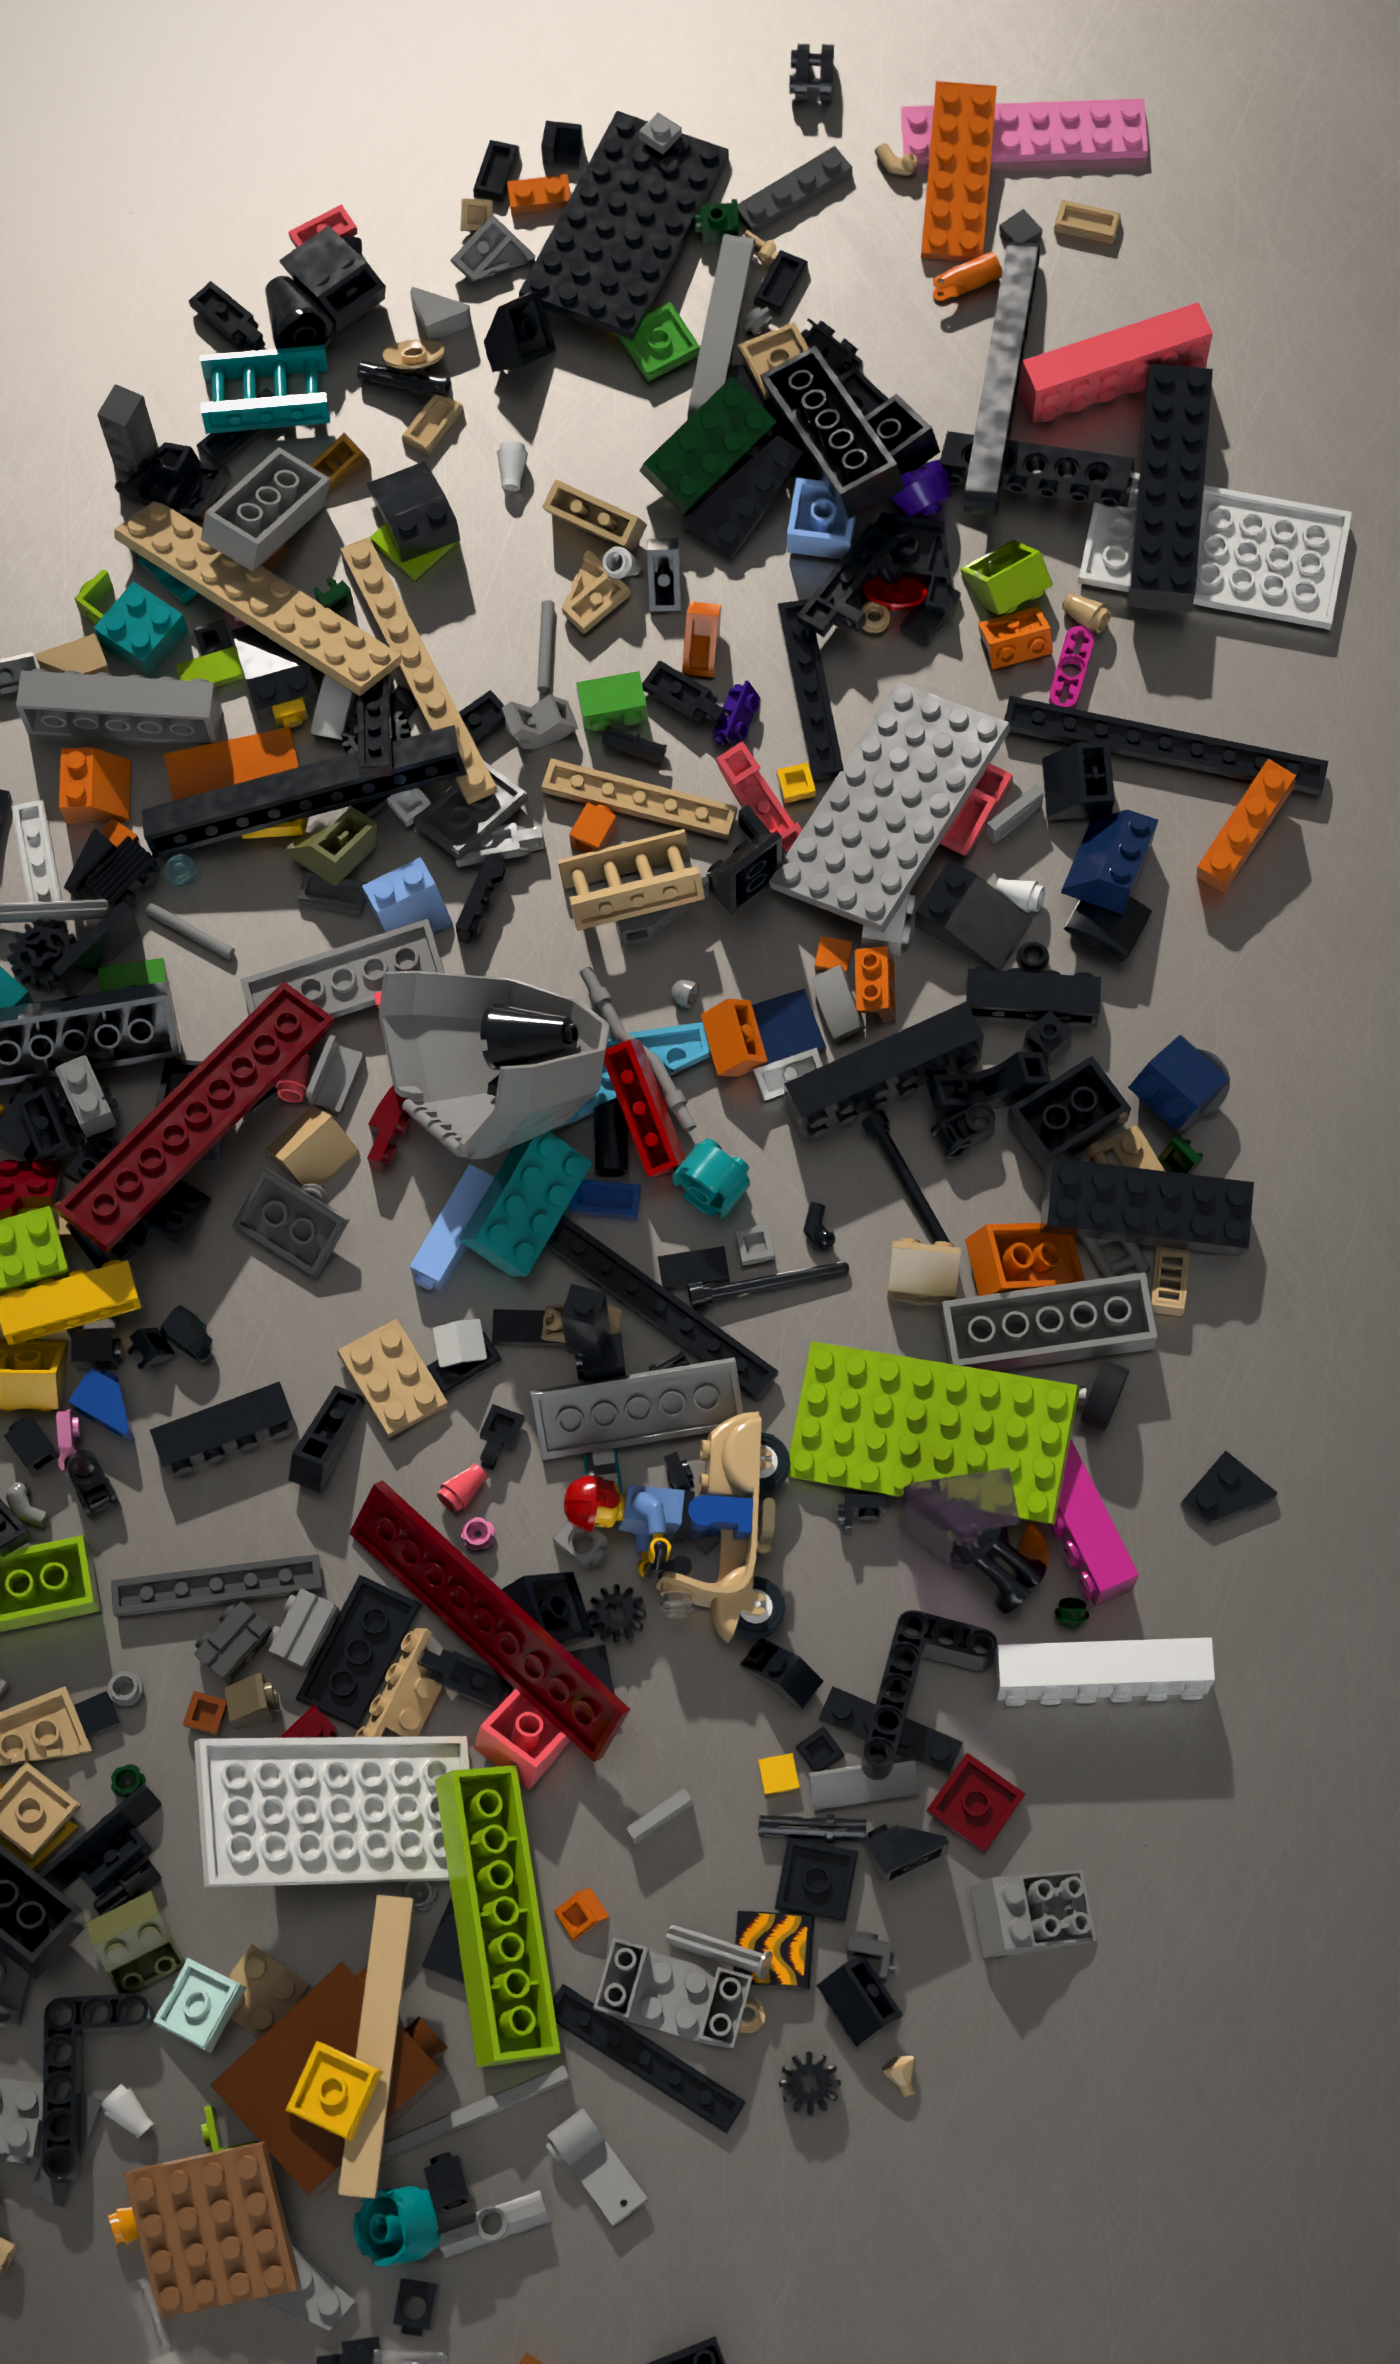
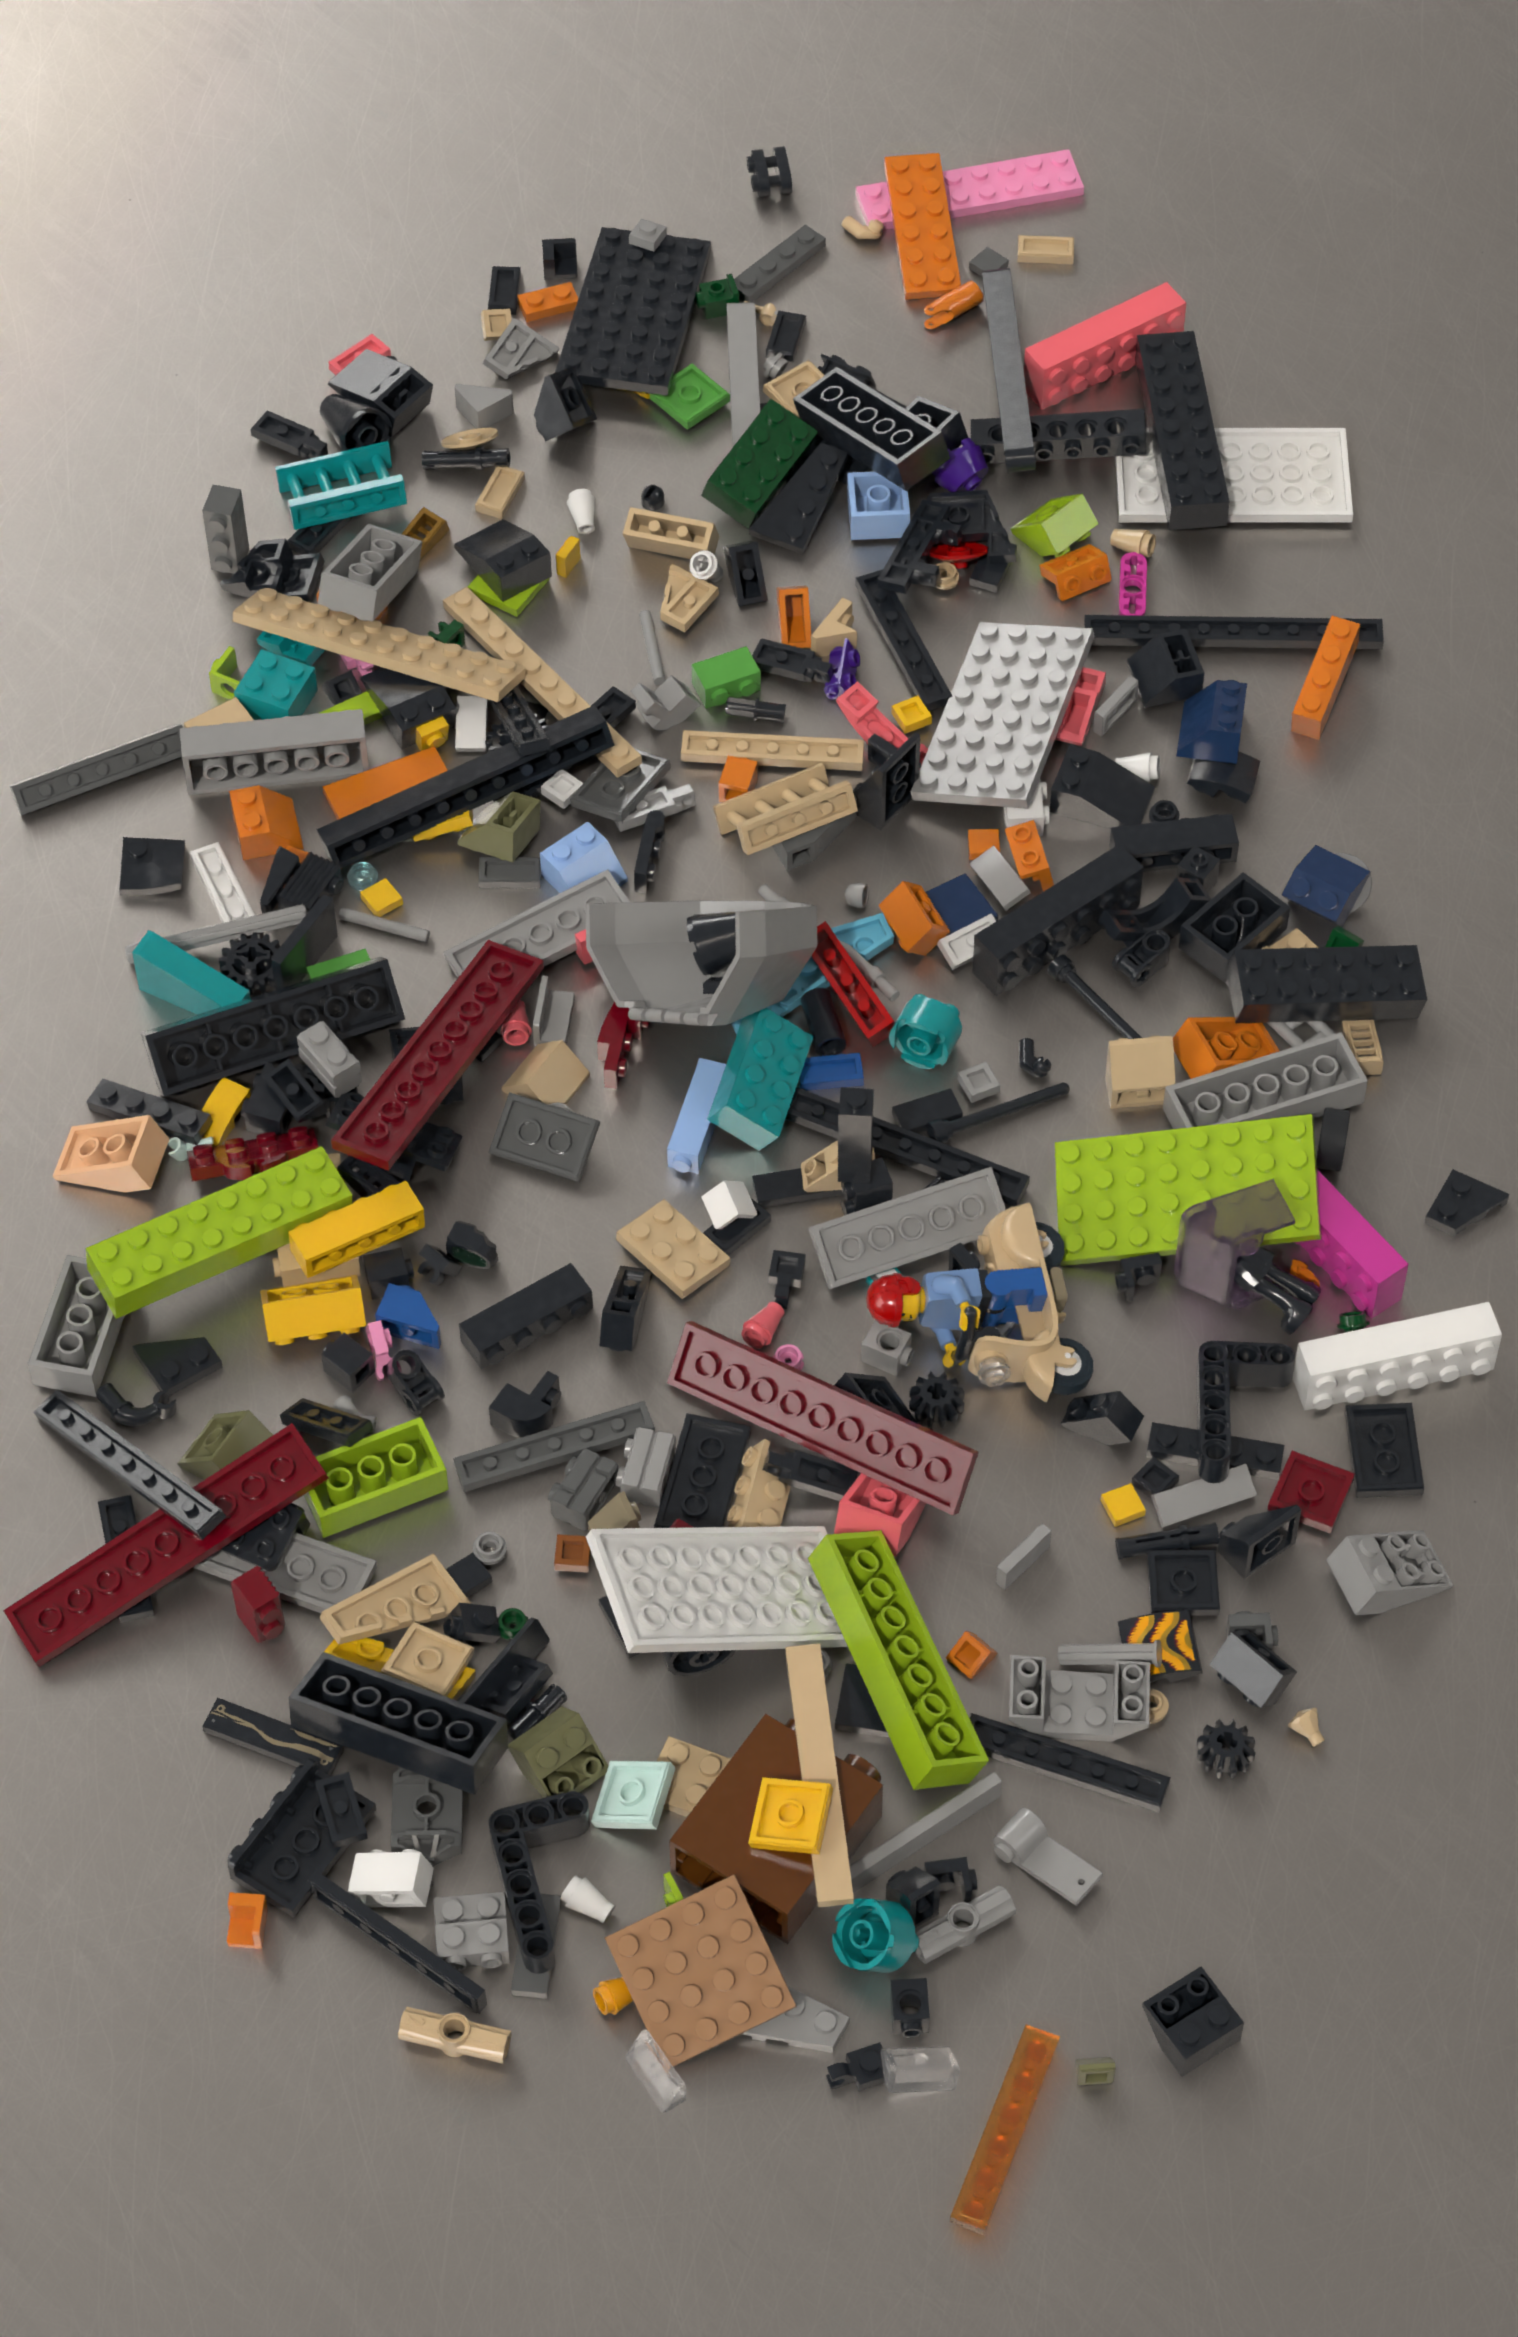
camera: 15 degrees left, 15 degrees down
none -> yellow tile [360,878,403,917]
none -> black bracket [443,1602,501,1643]
none -> black brick [489,1371,561,1437]
none -> yellow tile [556,536,581,578]
none -> black hinge [641,484,665,510]
none -> tan slope [811,597,857,657]
none -> black bracket [924,1857,978,1903]
none -> black tile [1344,1403,1424,1498]

